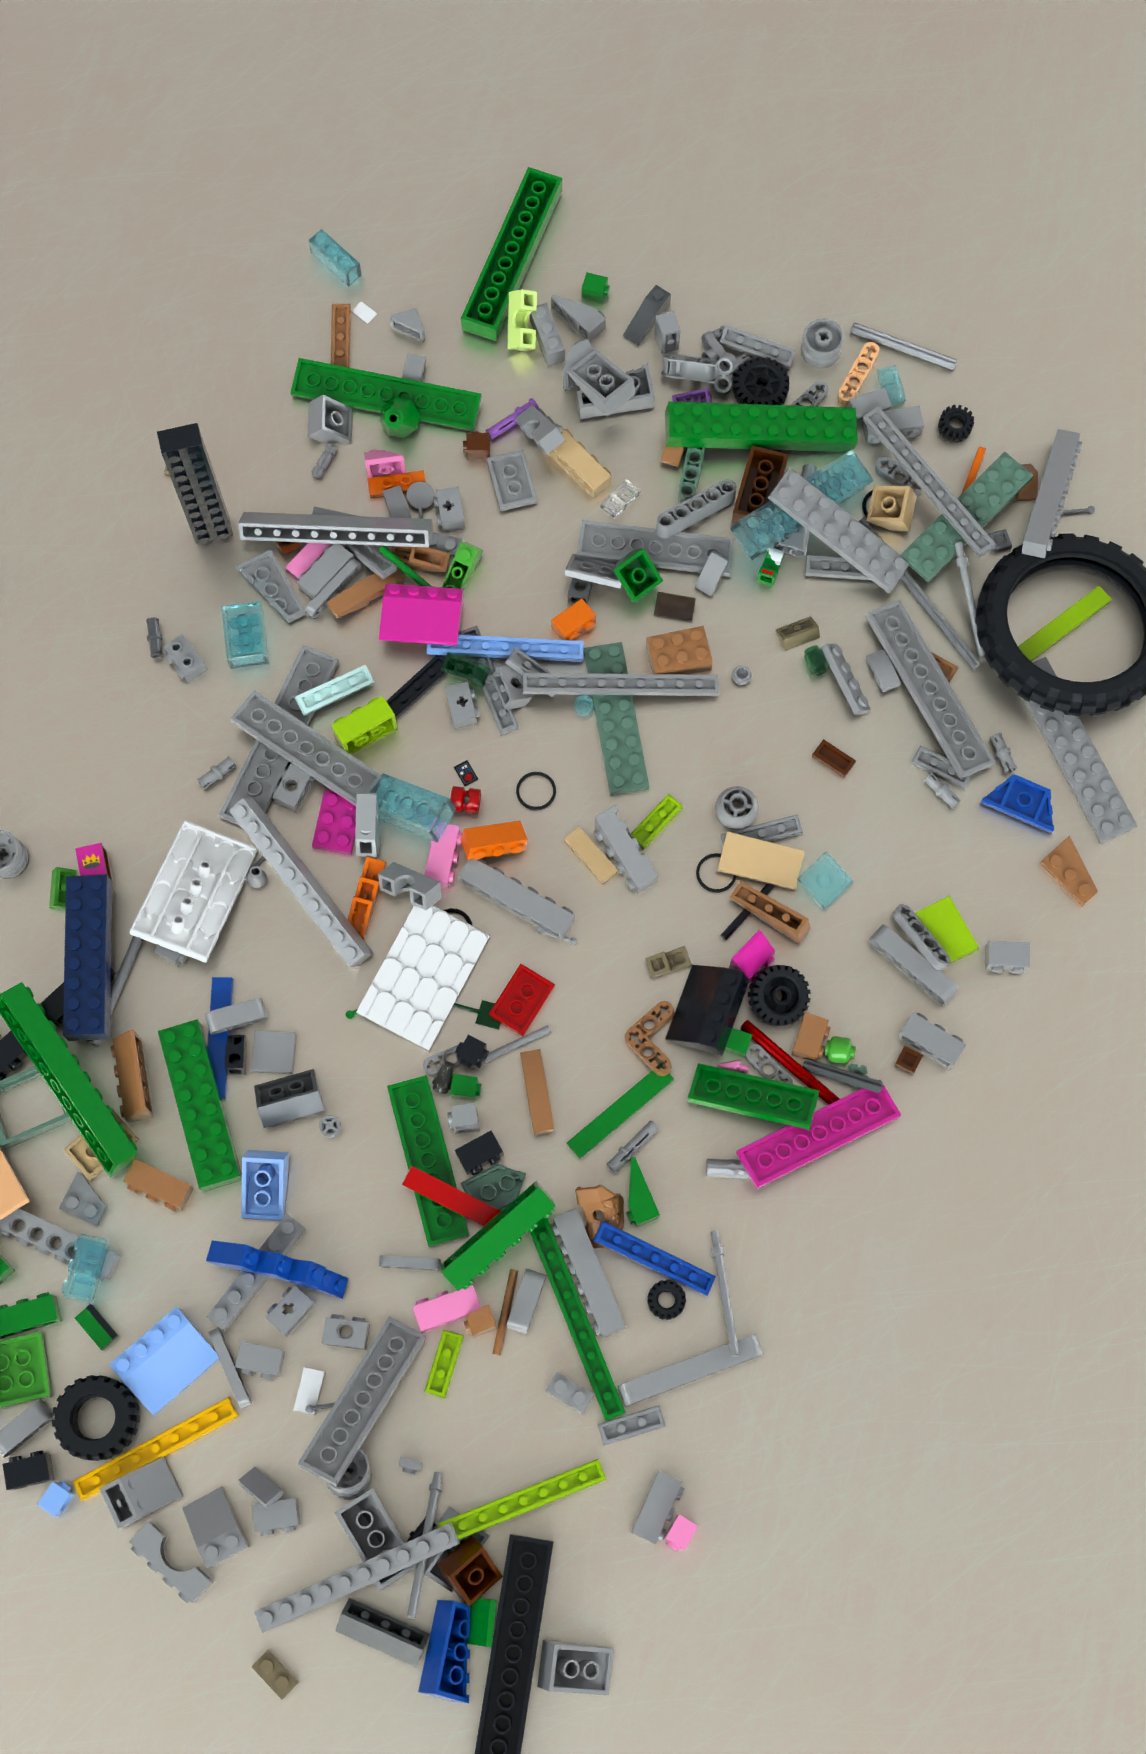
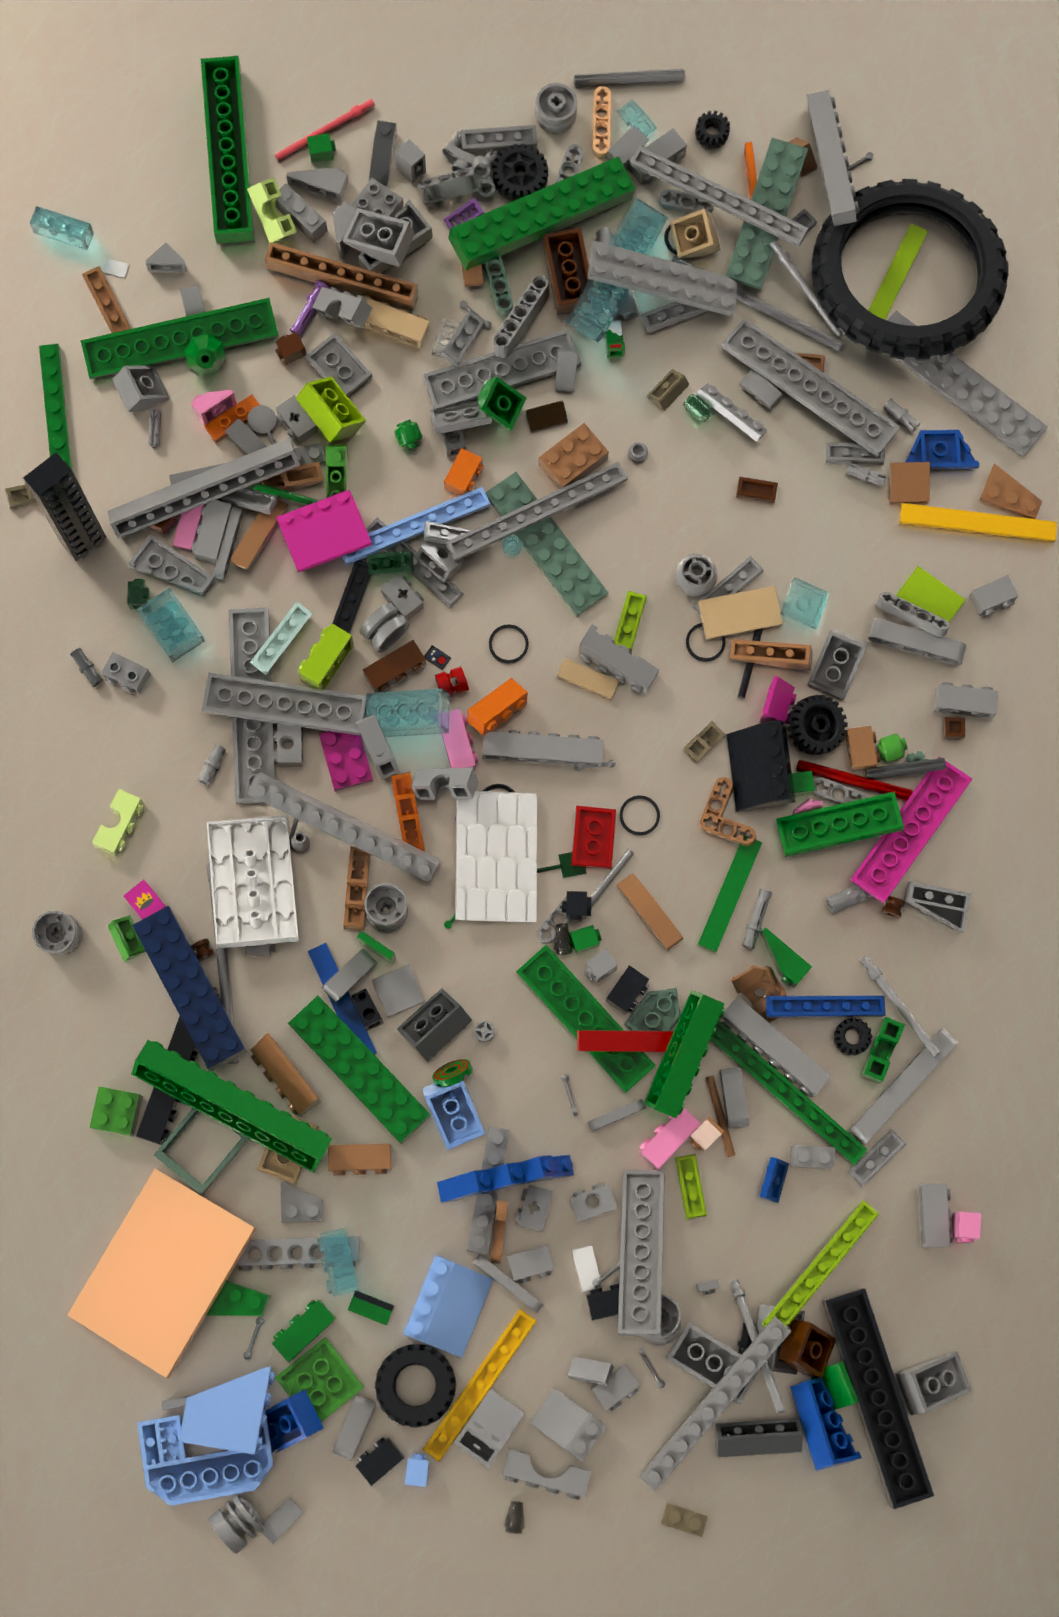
camera: 30 degrees left, 5 degrees up
none -> green plate [39,343,72,470]
none -> yellowish green arch [92,789,144,856]
none -> clear green brick [127,579,150,610]
none -> reddish brown wheel [191,938,215,961]
none -> medium nougat brick [265,242,418,311]
none -> coral bar [274,99,375,161]
none -> lime brick [296,376,366,442]
none -> medium nougat slope [343,846,370,930]
none -> light grey brick [350,178,404,218]
none -> green tile [357,931,396,965]
none -> light grey wheel [359,603,410,653]
none -> reddish brown brick [363,640,426,694]
none -> light grey wheel [364,883,408,933]
none -> green head [394,419,423,450]
none -> green tile [432,1059,473,1087]
none -> light grey tile [440,310,485,367]
none -> light grey hinge [460,300,491,329]
none -> medium nougat beam [491,1200,508,1264]
none -> clear smoke cone [504,1501,525,1534]
none -> light grey hinge [561,1074,578,1116]
none -> black brick [586,1284,619,1320]
none -> black piece [620,795,660,835]
none -> light grey hinge [638,1348,665,1388]
none -> blue plate [760,1157,789,1203]
none -> light grey slope [807,627,869,700]
none -> green arch [860,1017,905,1084]
none -> reddish brown wheel [881,896,905,918]
none -> medium nougat tile [890,462,930,502]
none -> yellow tile [899,503,1057,542]
none -> light grey wedge [904,882,971,933]

